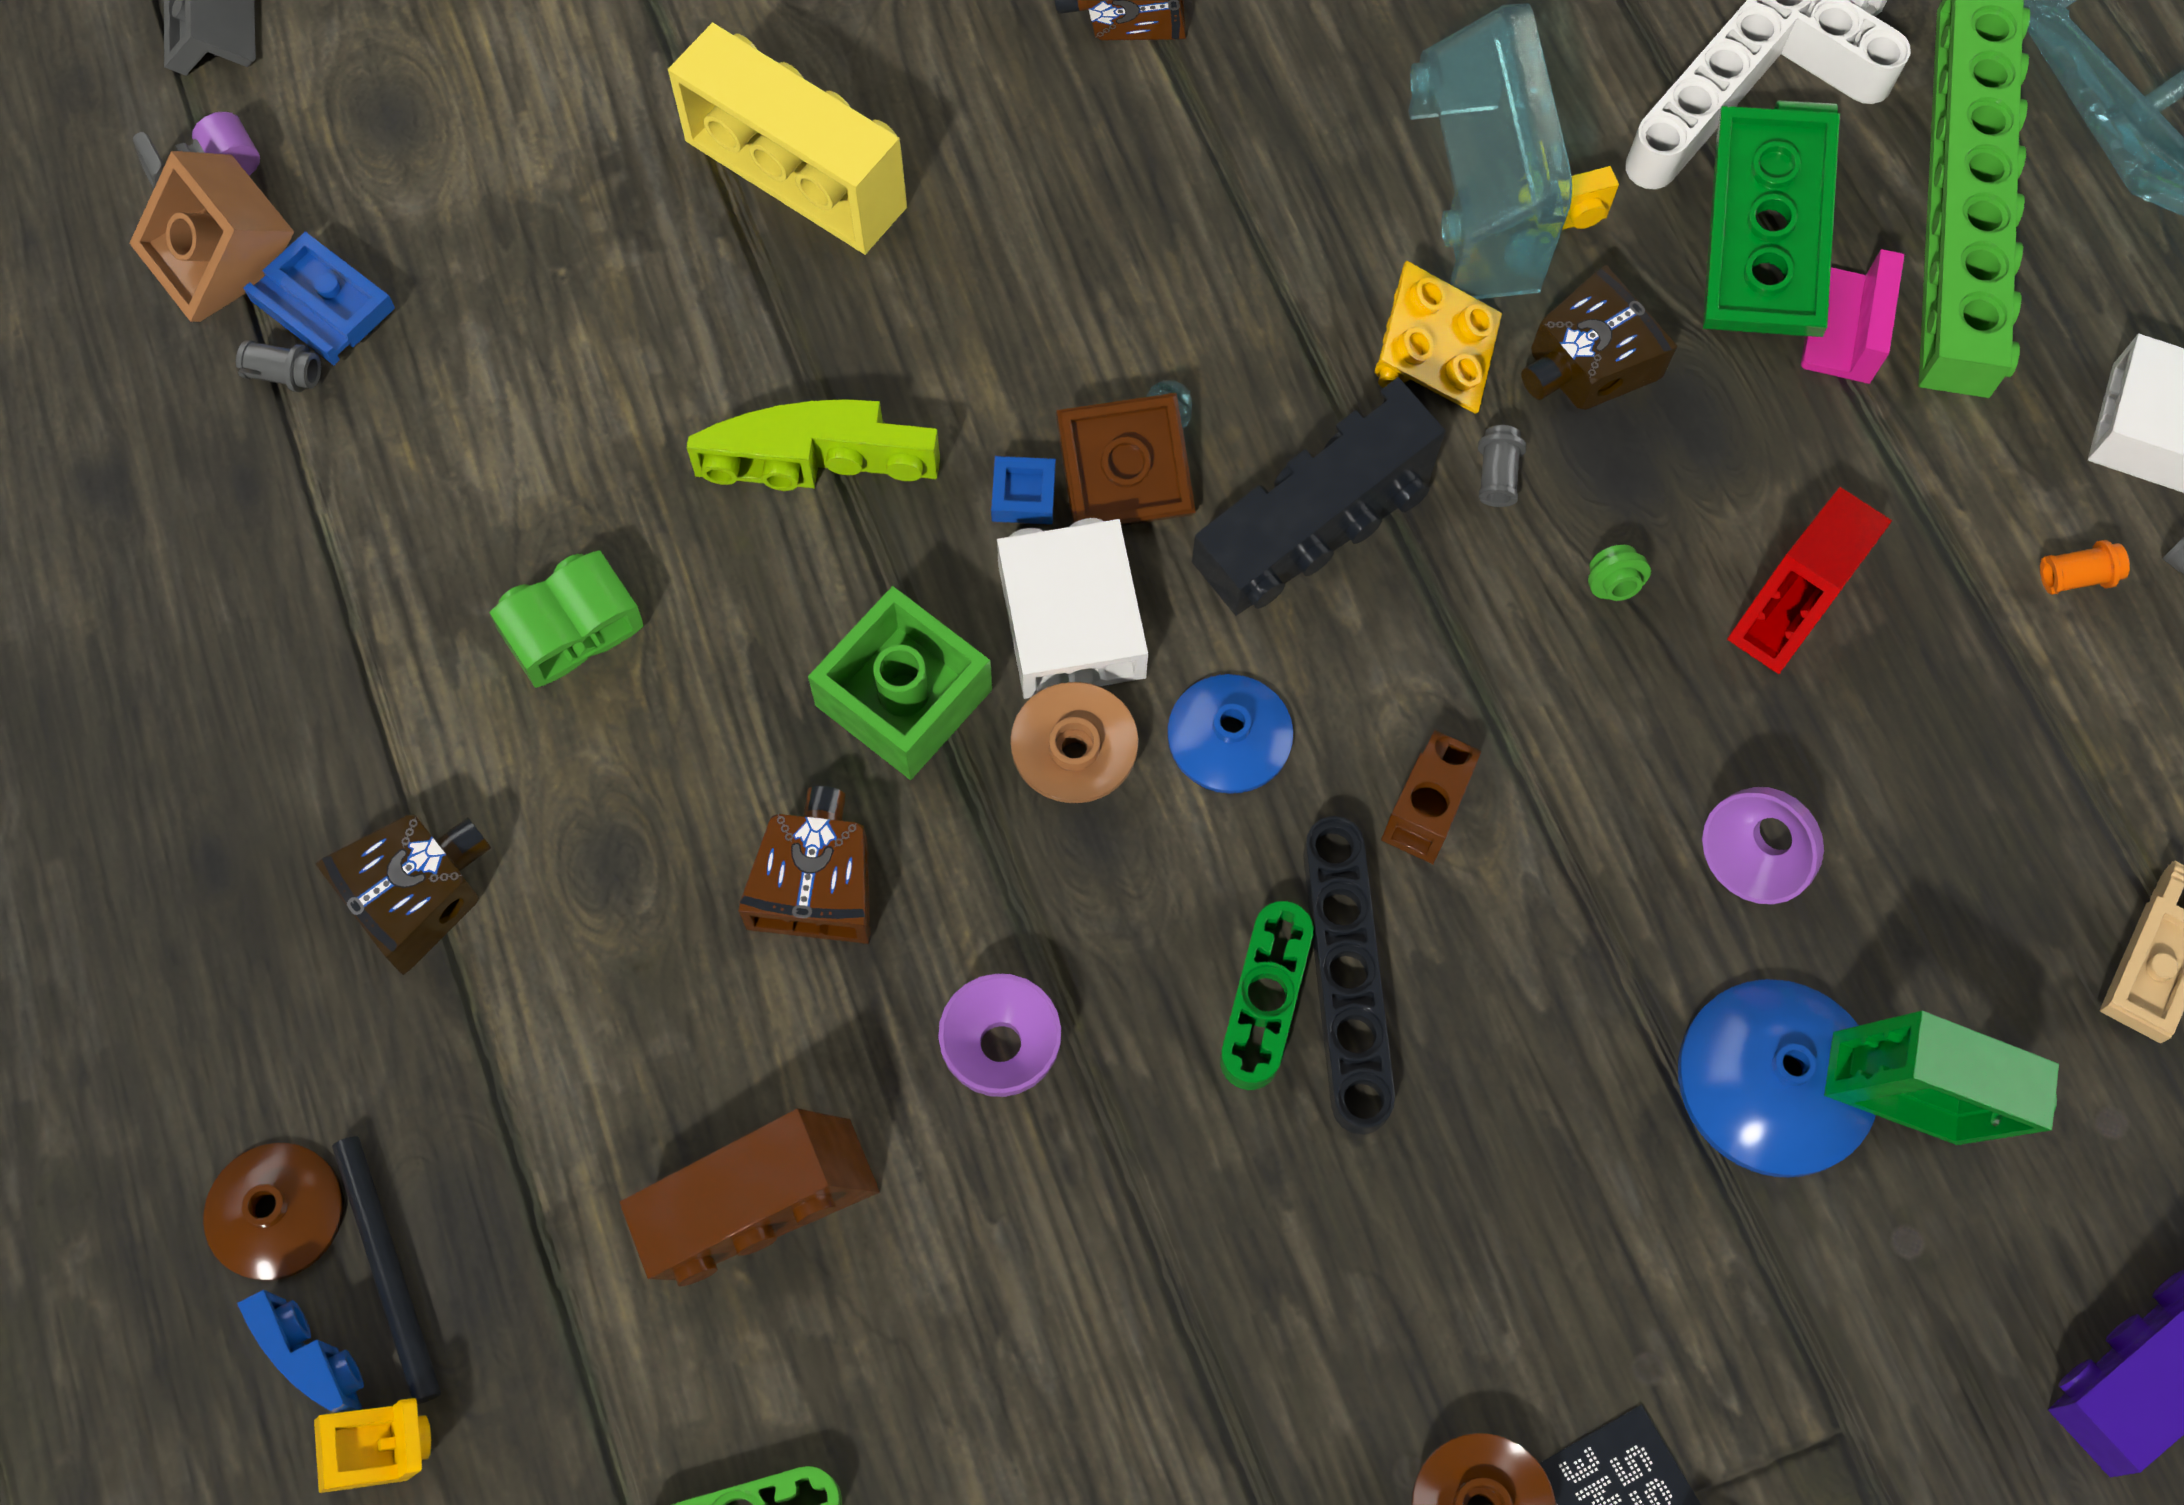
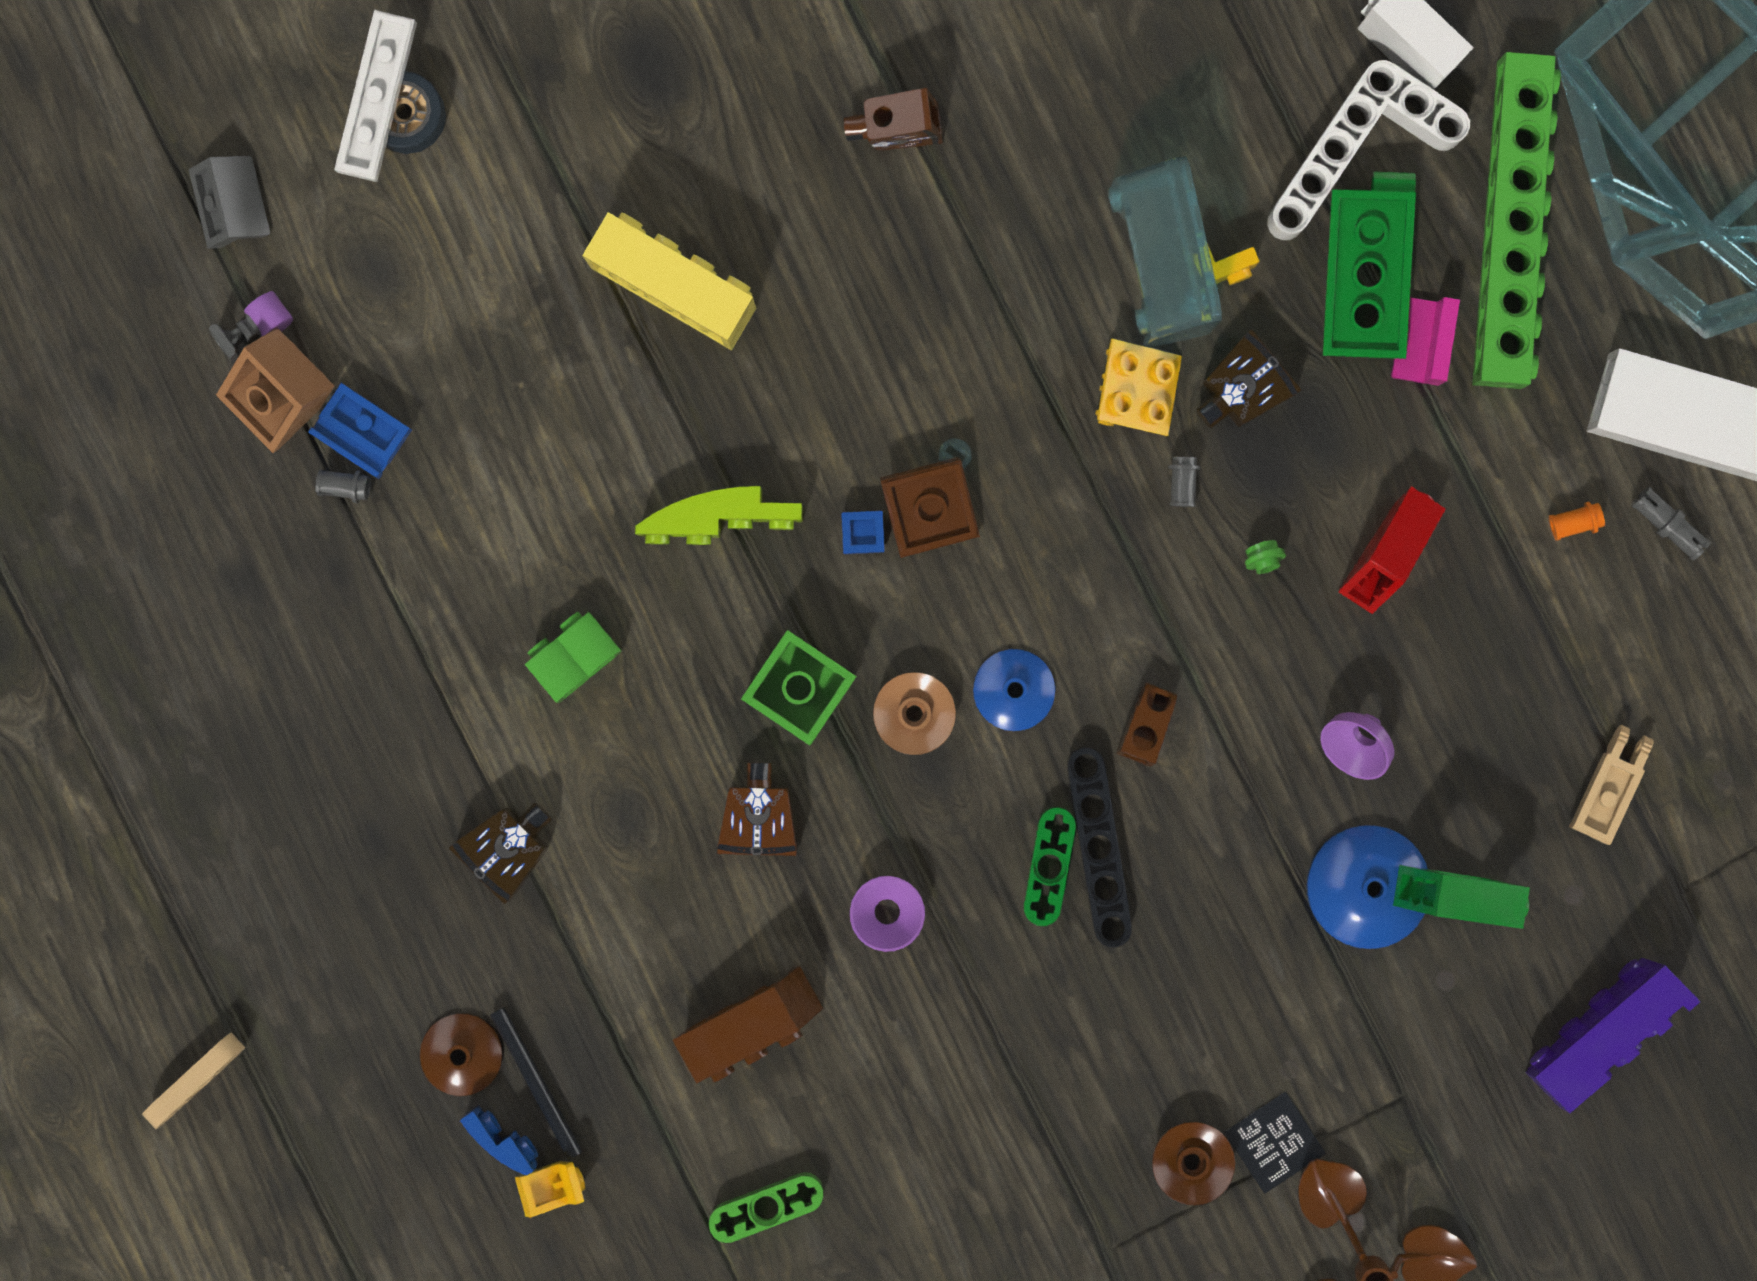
camera: 10 degrees left, 20 degrees up
white brick [997,518,1148,699] -> none
black wedge [1192,377,1445,616] -> none

